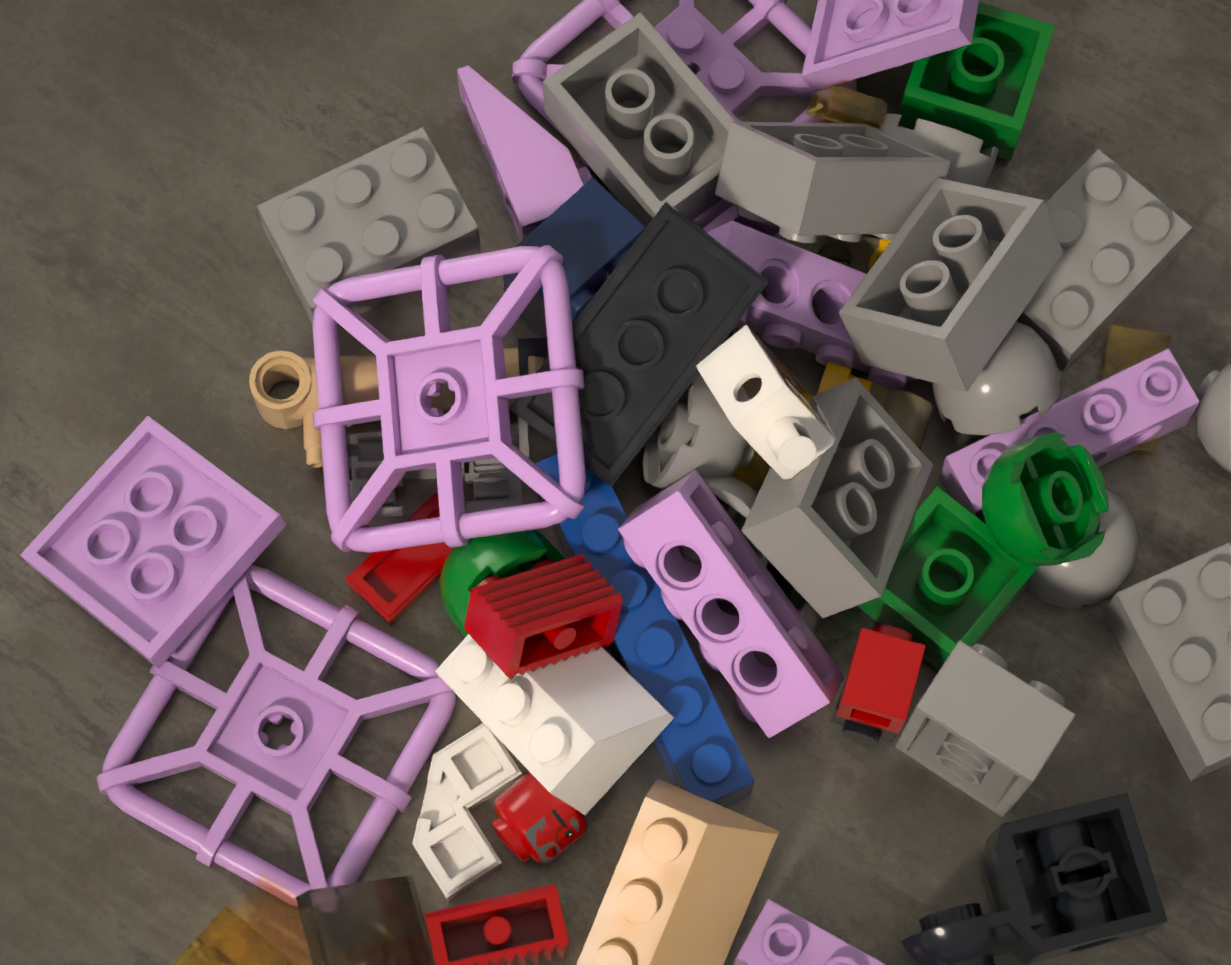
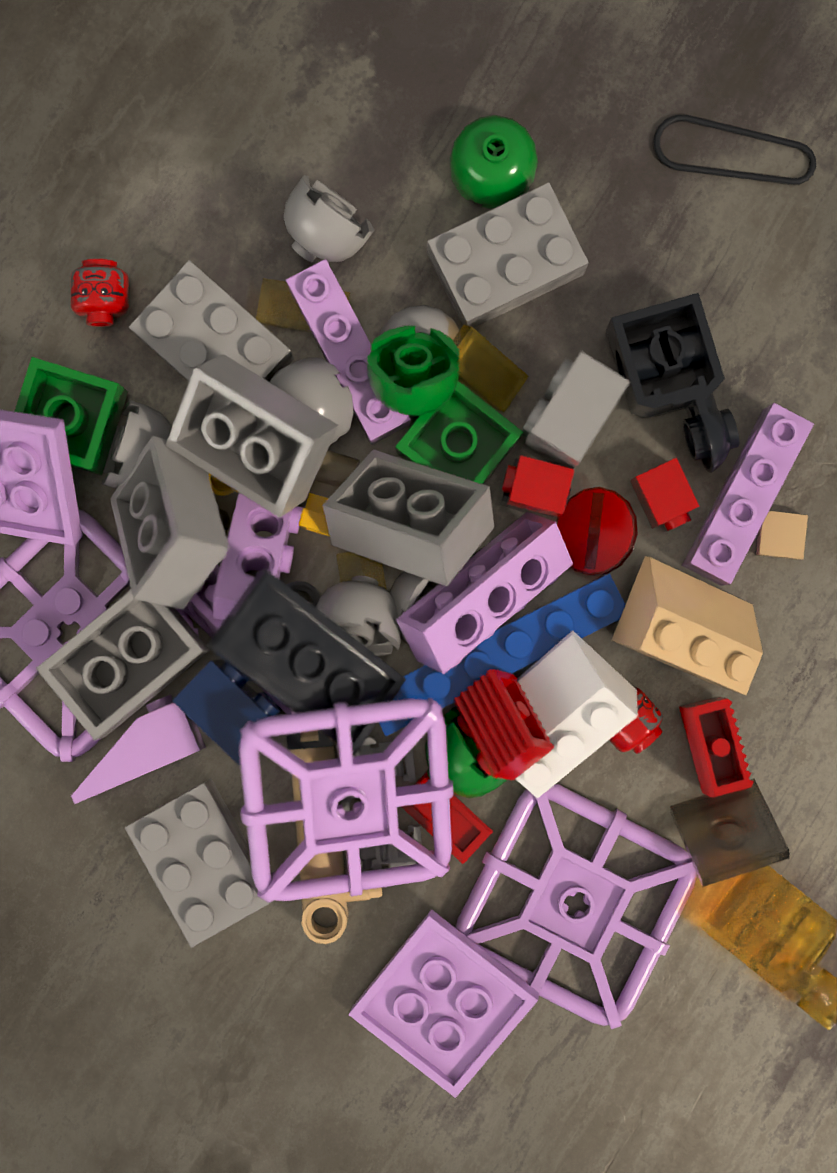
camera: 90 degrees left, 15 degrees up
white tile [412,723,522,901] -> none
white torso [696,325,836,480] -> none
clear yellow tile [806,85,888,127] -> none
none -> red head [71,259,129,327]
none -> clear yellow tile [453,324,529,413]
none -> red piece [556,487,638,576]
none -> red brick [630,458,700,531]

